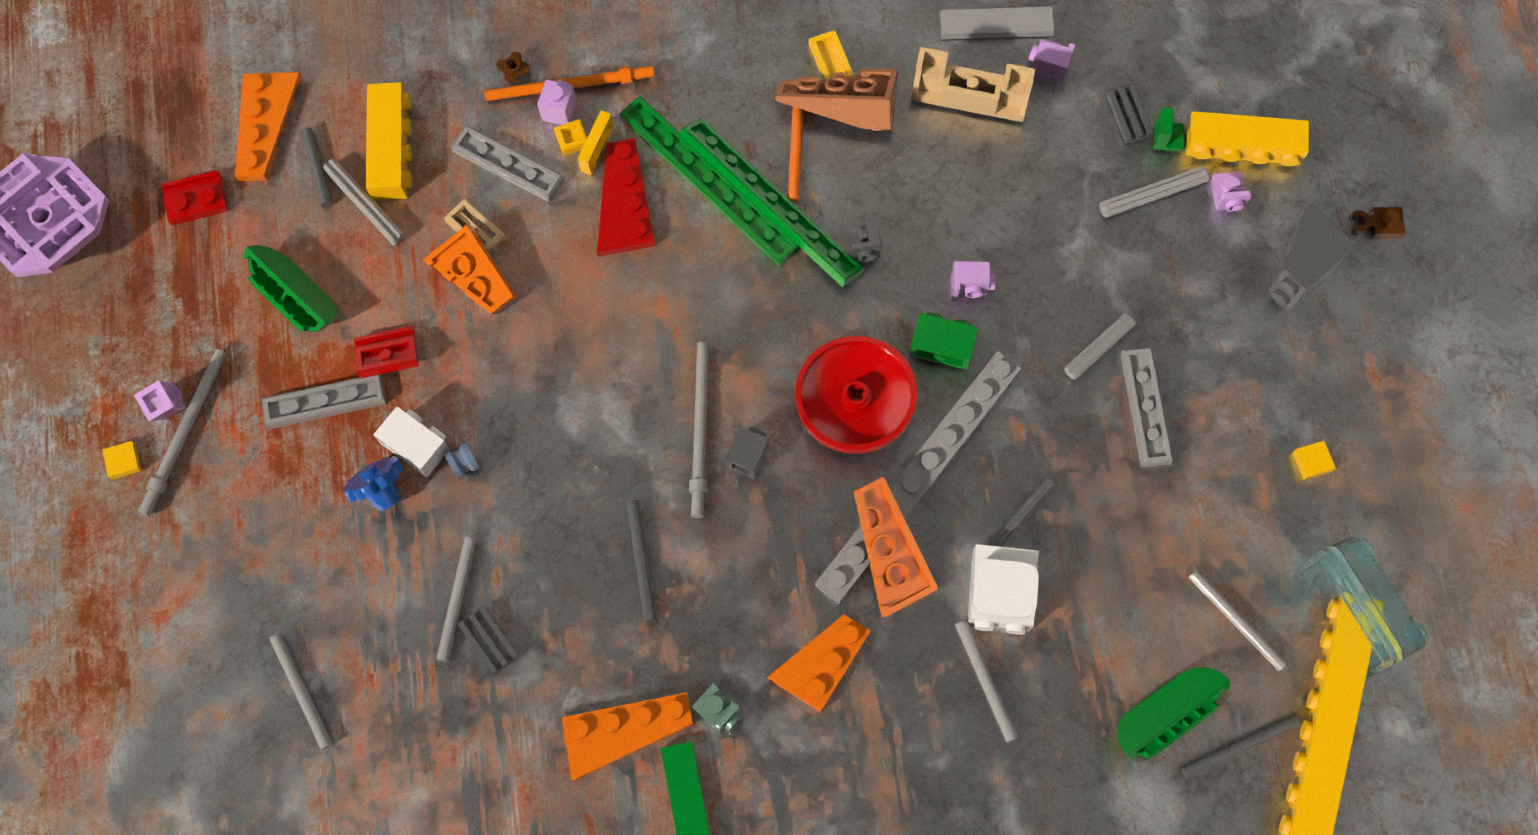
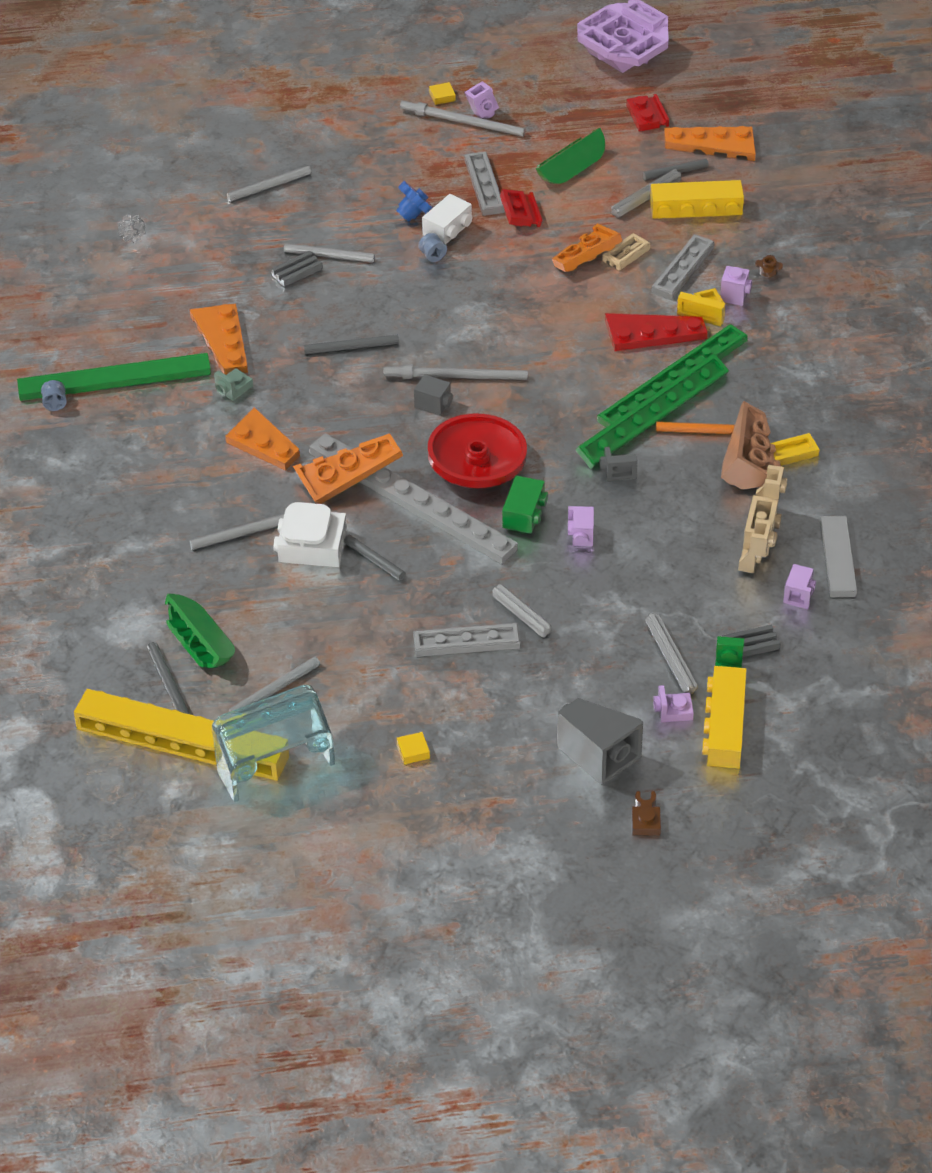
camera: 90 degrees right, 25 degrees down
orange bar [484,66,655,101] -> none

